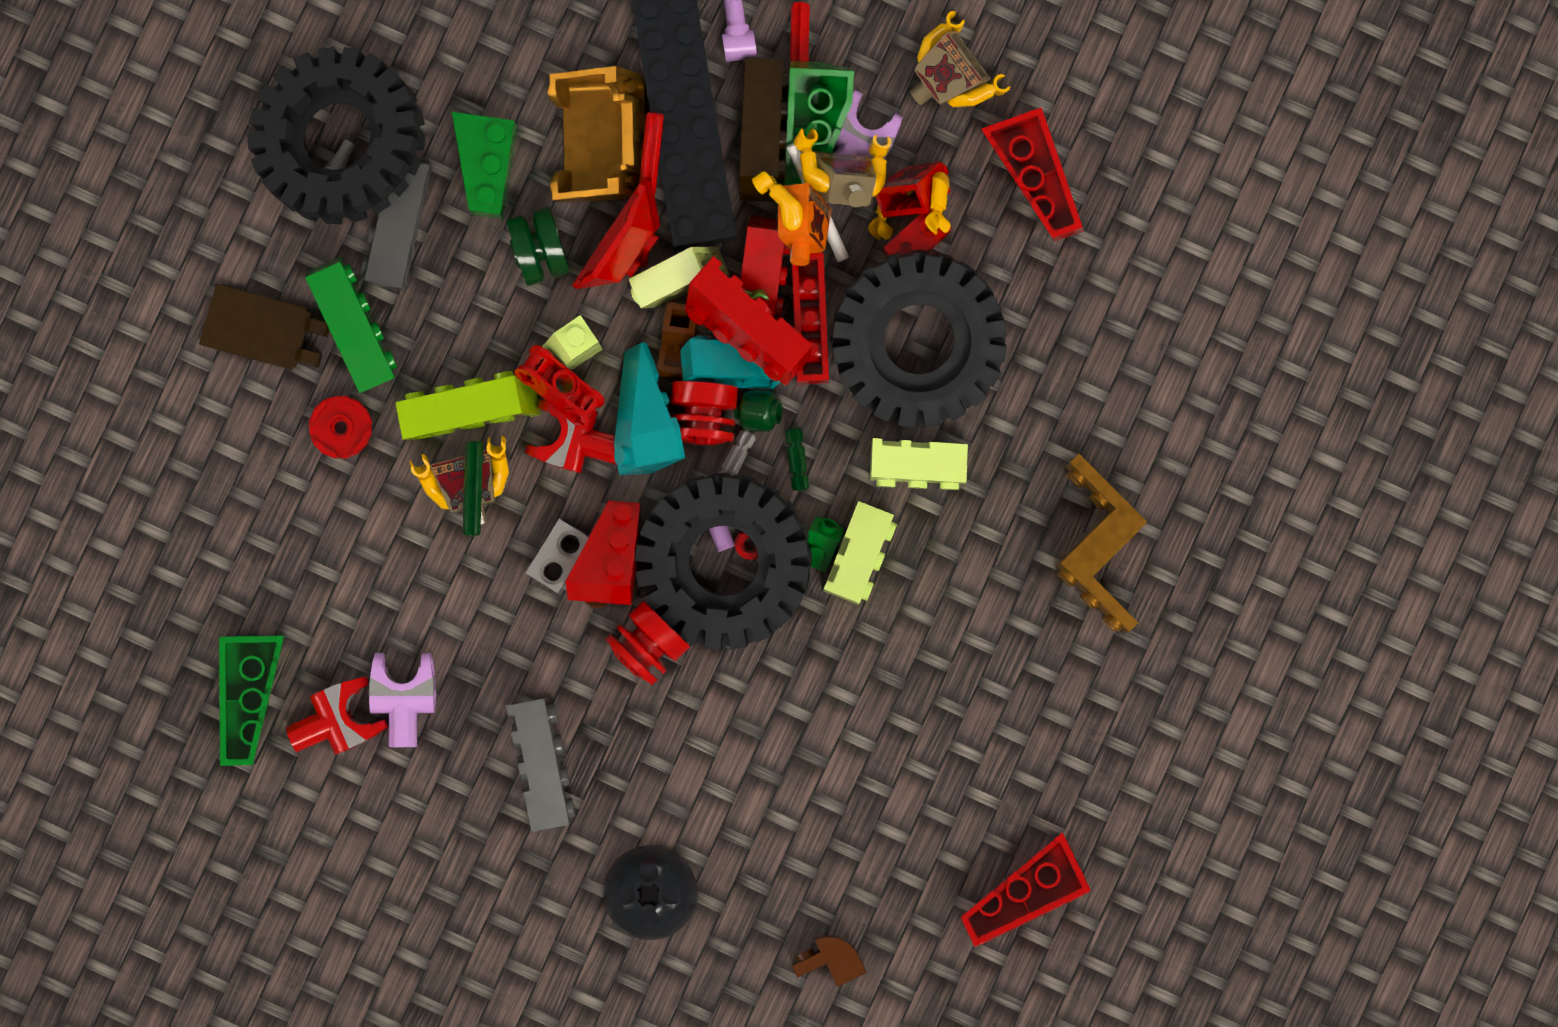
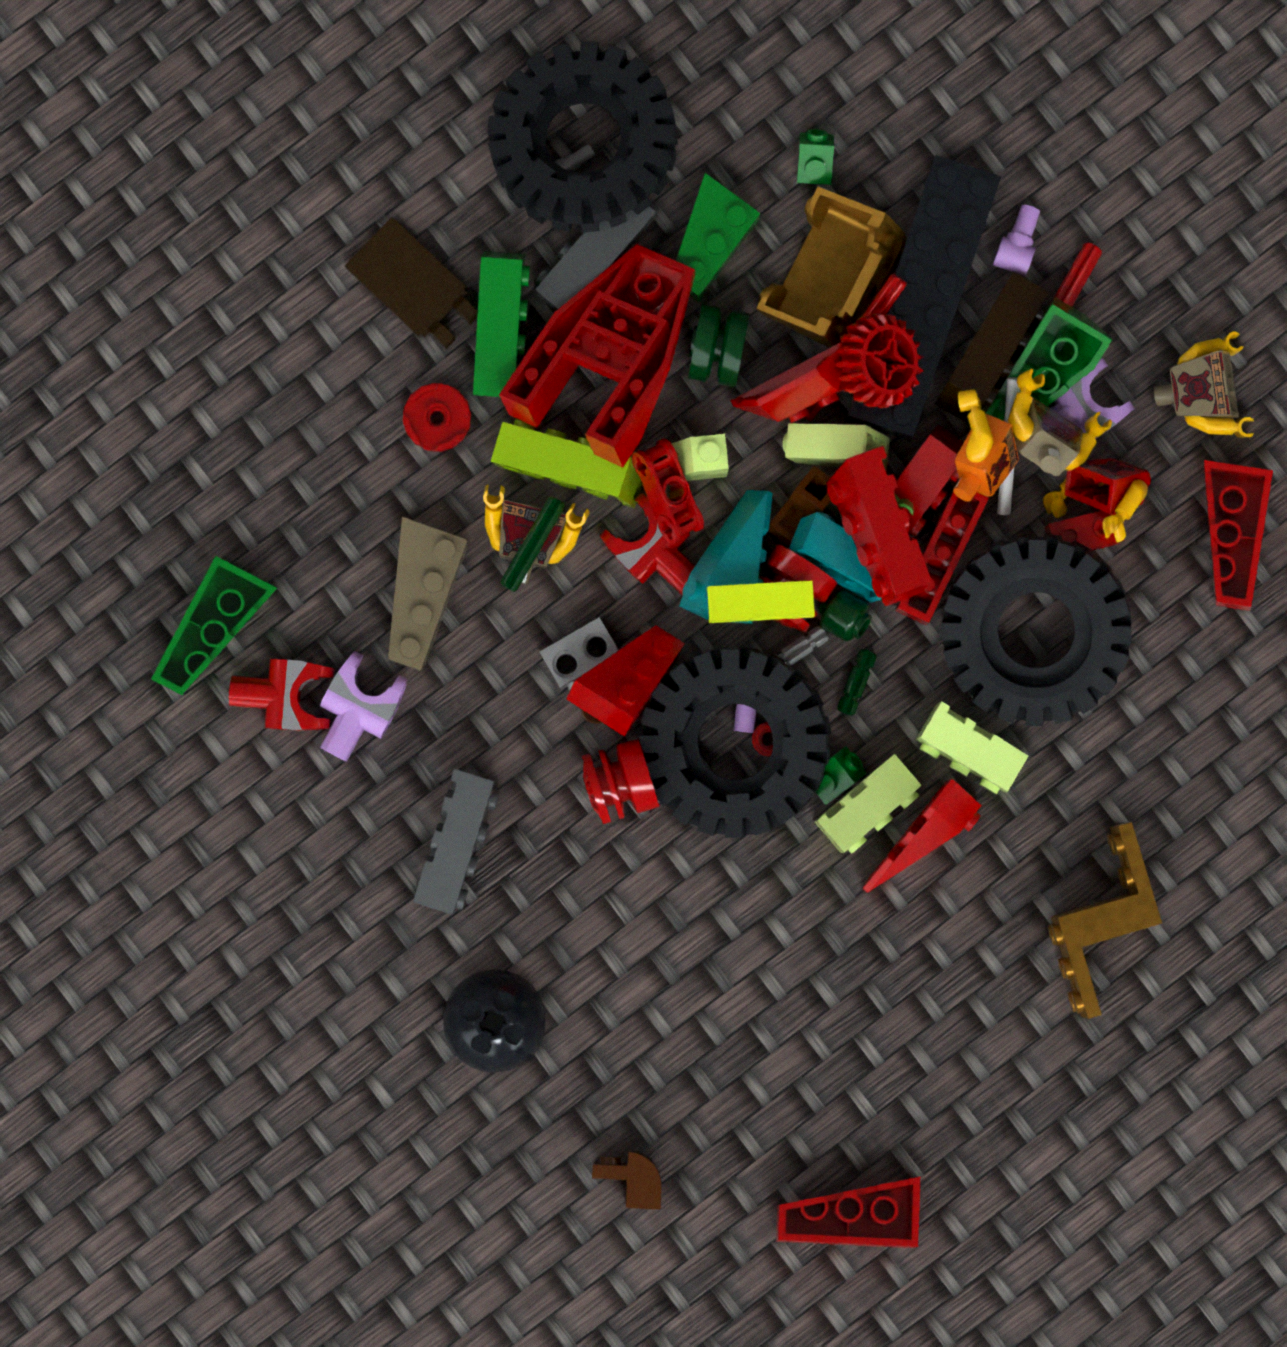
camera: 25 degrees right, 0 degrees up
none -> dark tan wedge [388,517,469,672]
none -> red wedge [499,244,696,468]
none -> neon yellow tile [707,581,815,623]
none -> green bracket [797,129,834,185]
none -> red gear [835,313,924,408]
none -> red wedge [861,779,982,893]

